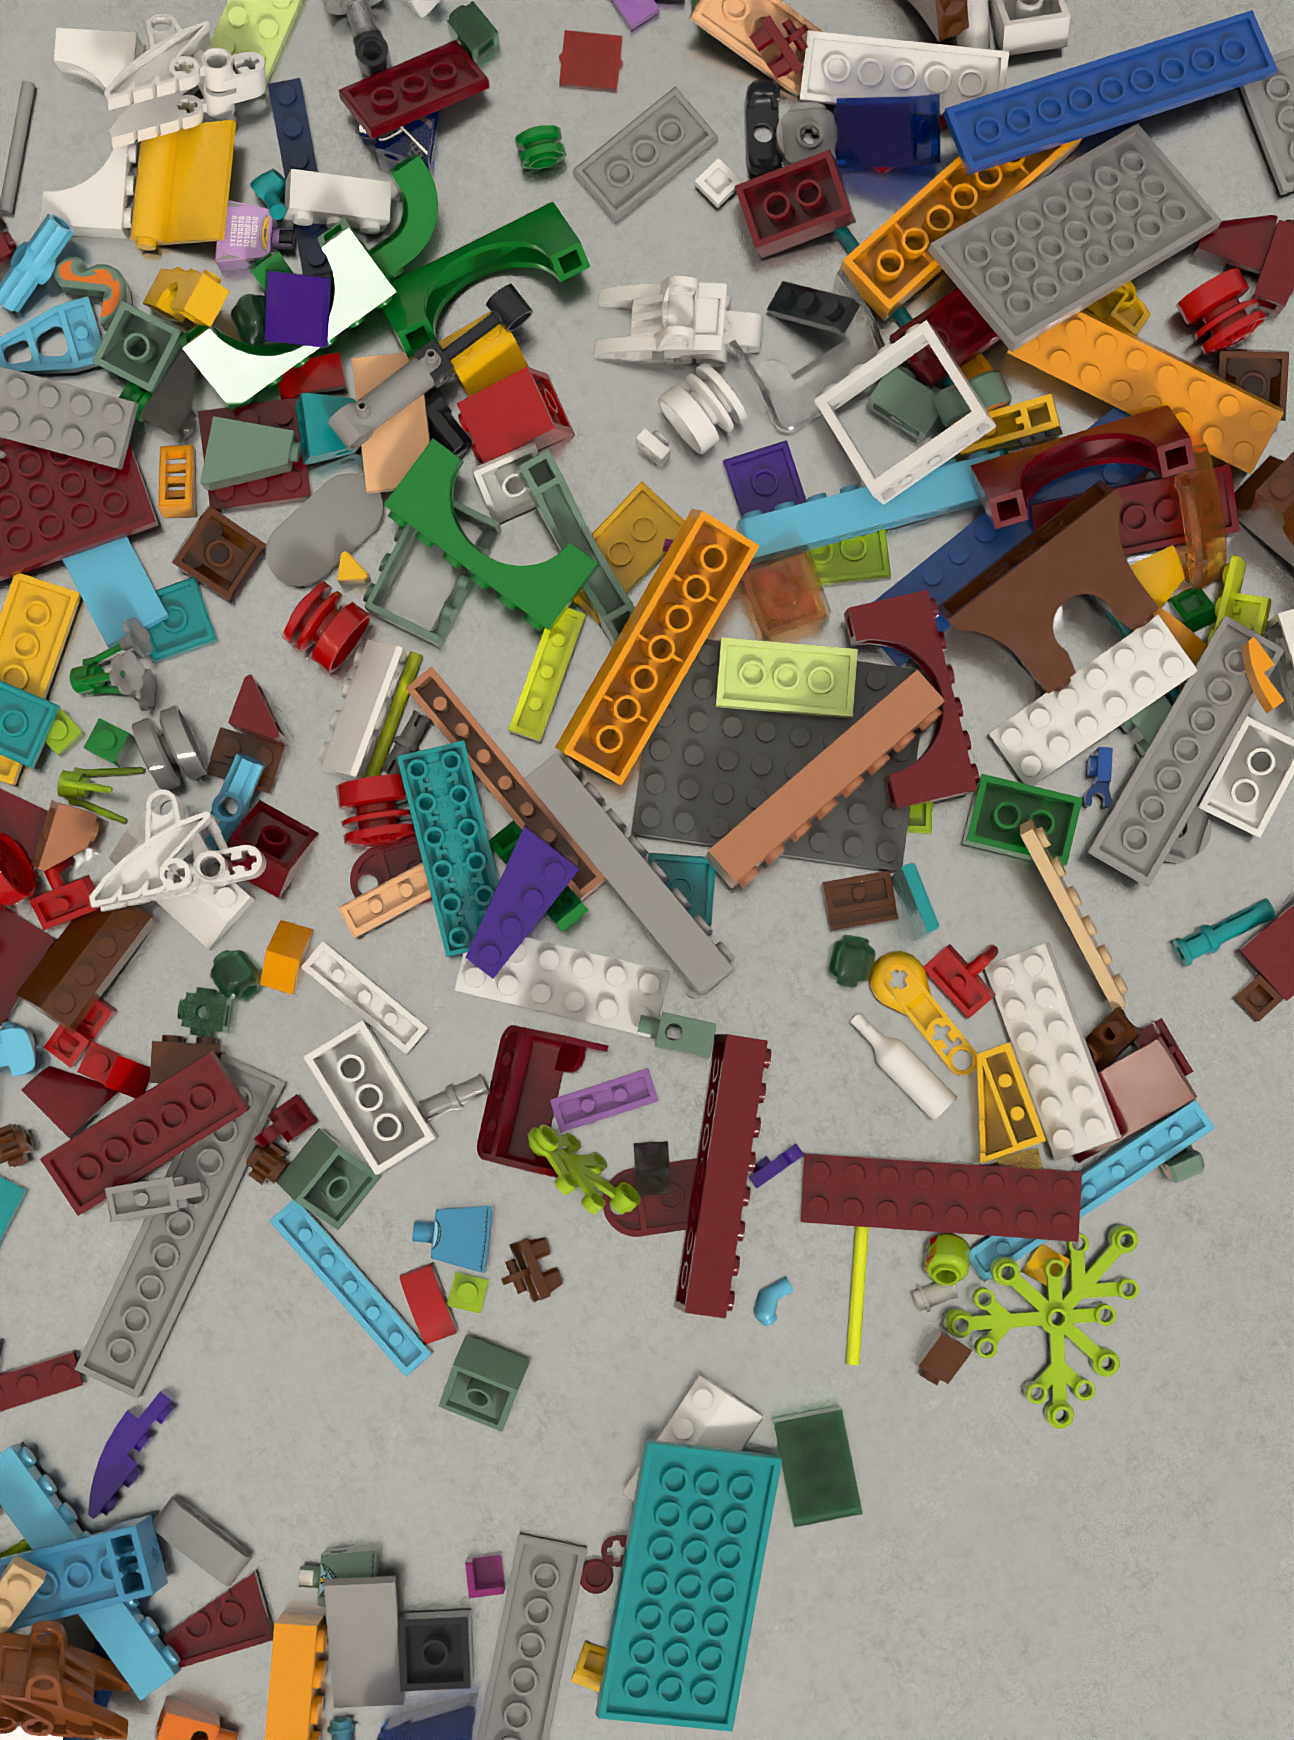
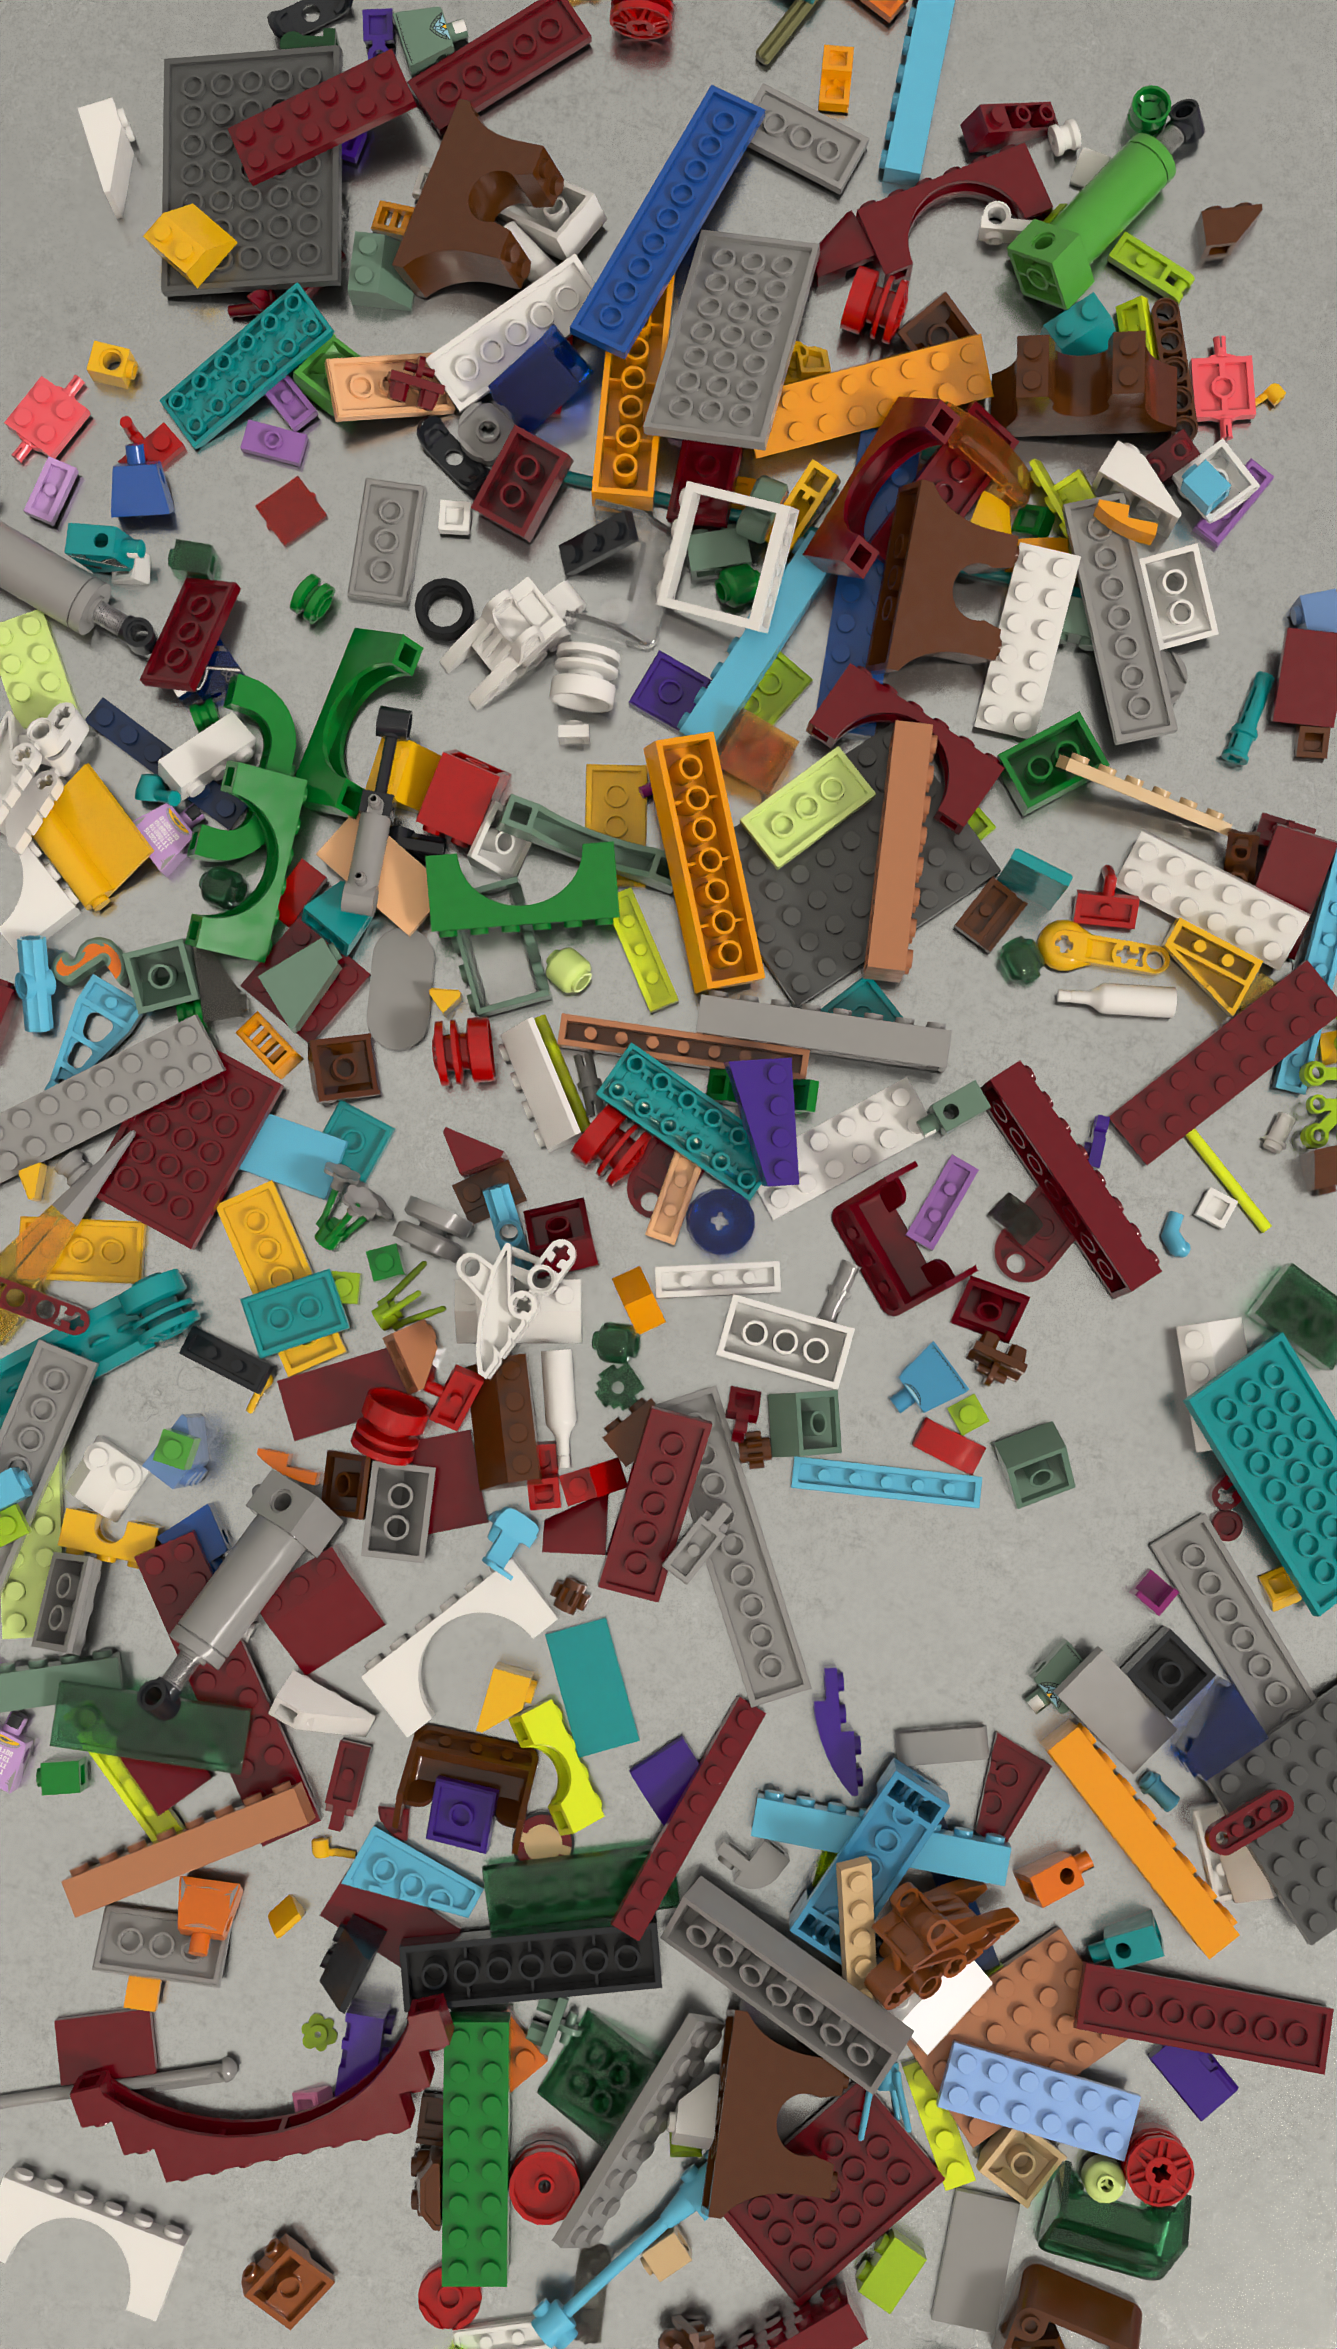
camera: 40 degrees left, 0 degrees up
yellow arch [142,267,230,327] -> none
dark purple tile [265,271,331,348] -> none
lime plant [528,1124,641,1215] -> none
lime head [924,1233,970,1286] -> none
blue plate [1084,747,1113,808] -> none
none -> green wheel [189,697,221,733]
none -> black tyre [414,578,474,641]
none -> white piece [541,1349,577,1469]
none -> yellowish green head [546,947,592,993]
none -> clear blue wheel [686,1189,755,1255]
none -> green head [715,564,761,608]
none -> dark red slope [950,1275,1030,1344]
none -> white plate [1194,1187,1238,1230]

